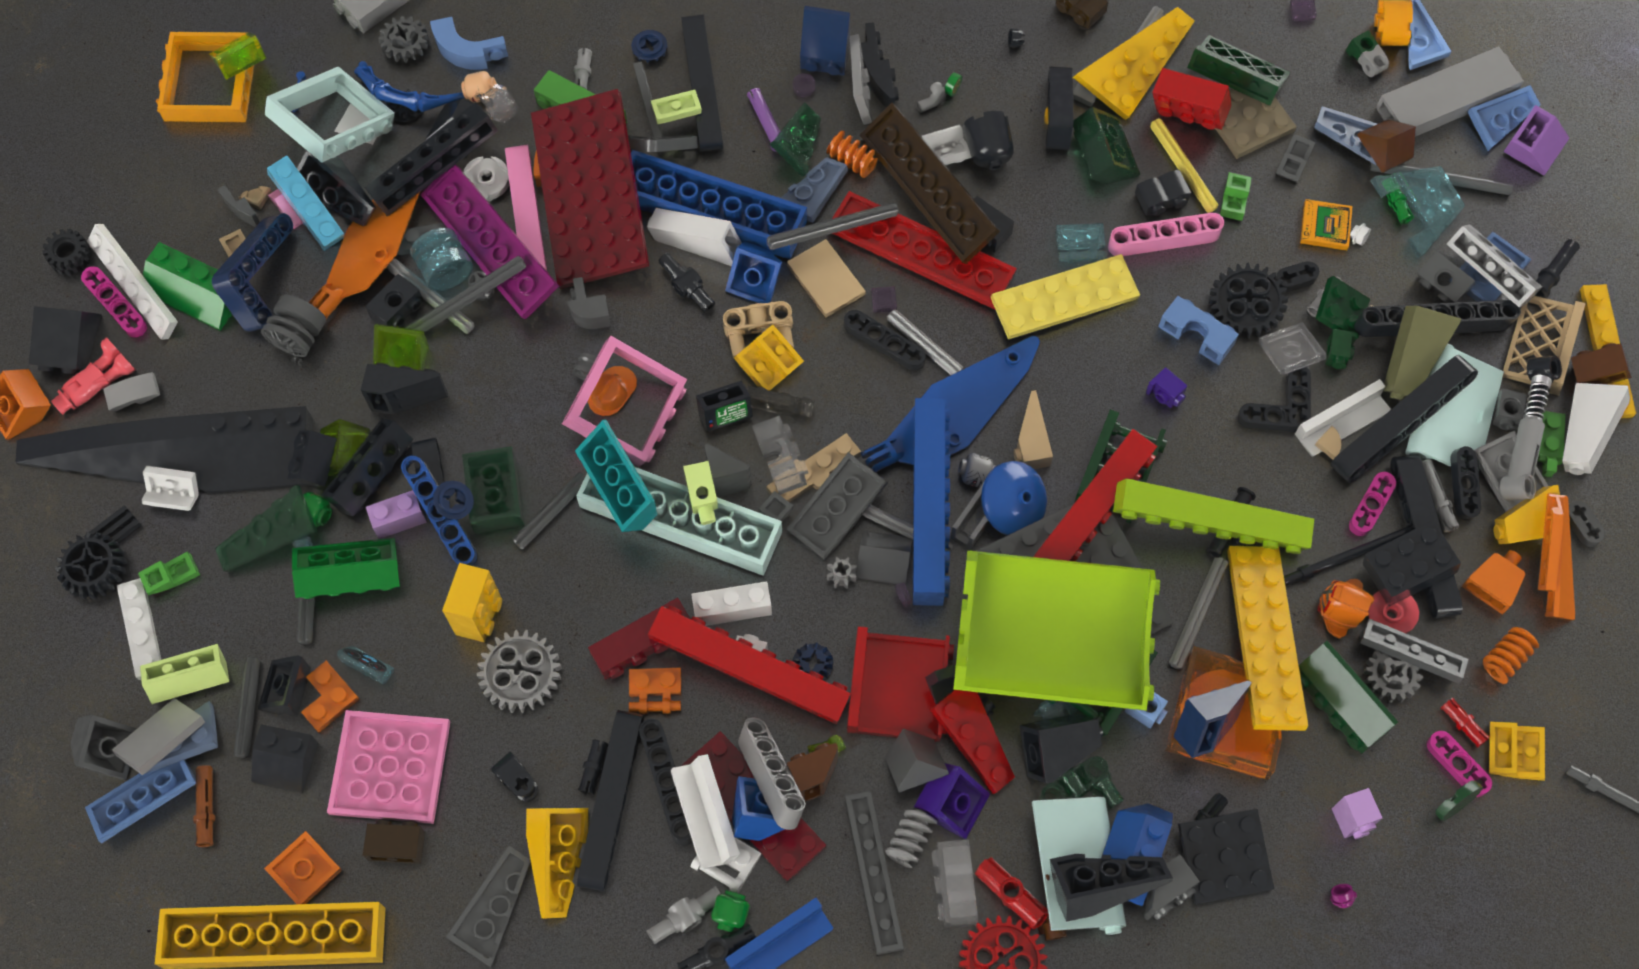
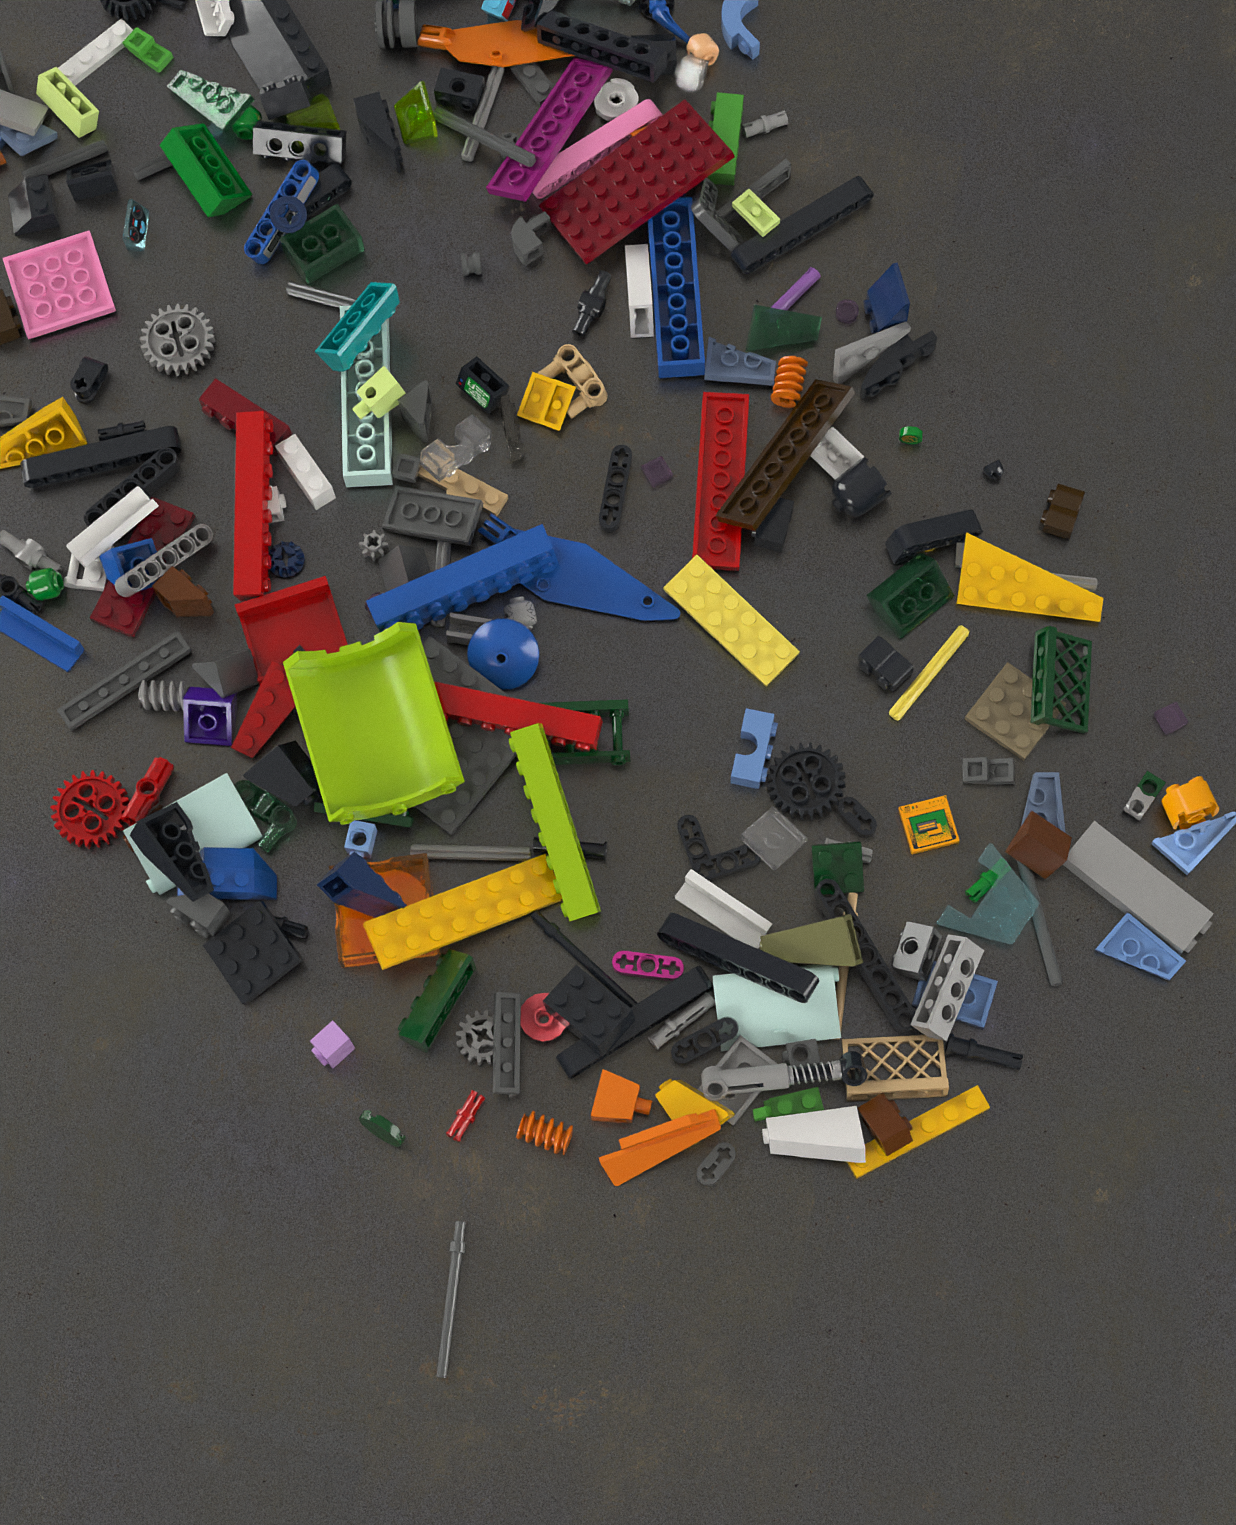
camera: 70 degrees right, 5 degrees up
orange plate [301,660,360,733] -> none
lavender brick [366,490,427,539] -> none
clear light blue wheel [410,228,473,291] -> none
yellow brick [442,563,502,643] -> none
bright pink window [562,336,687,467] -> none
orange piece [588,366,637,416] -> none
orange plate [629,668,681,715] -> none
dark blue gear [631,30,668,63] -> none
blue slope [725,241,782,303] -> none
dark grey axle [766,203,899,250] -> none
tan tile [787,239,866,318] -> none
clear neon green hand [807,735,846,753] -> none
light grey axle [887,310,963,375] -> none
light grey arm [916,82,945,113] -> none
clear brick [931,839,978,928] -> none
tan slope [1013,390,1053,469] -> none
clear light blue plate [1056,223,1107,264] -> none
bright pink beam [1108,213,1224,256] -> none
dark purple brick [1146,367,1187,408] -> none
red brick [1152,68,1232,130] -> none
bright green slope [1220,172,1252,221] -> none
tan tile [1315,426,1341,459] -> none
orange piece [1318,579,1374,638] -> none
dark green brick [1325,329,1358,369] -> none
magenta plate [1330,884,1357,908] -> none
white plate [1350,223,1371,246] -> none
dark pink beam [1427,731,1492,797] -> none
yellow slope [1489,722,1545,781] -> none
medium lavender slope [1504,105,1569,176] -> none

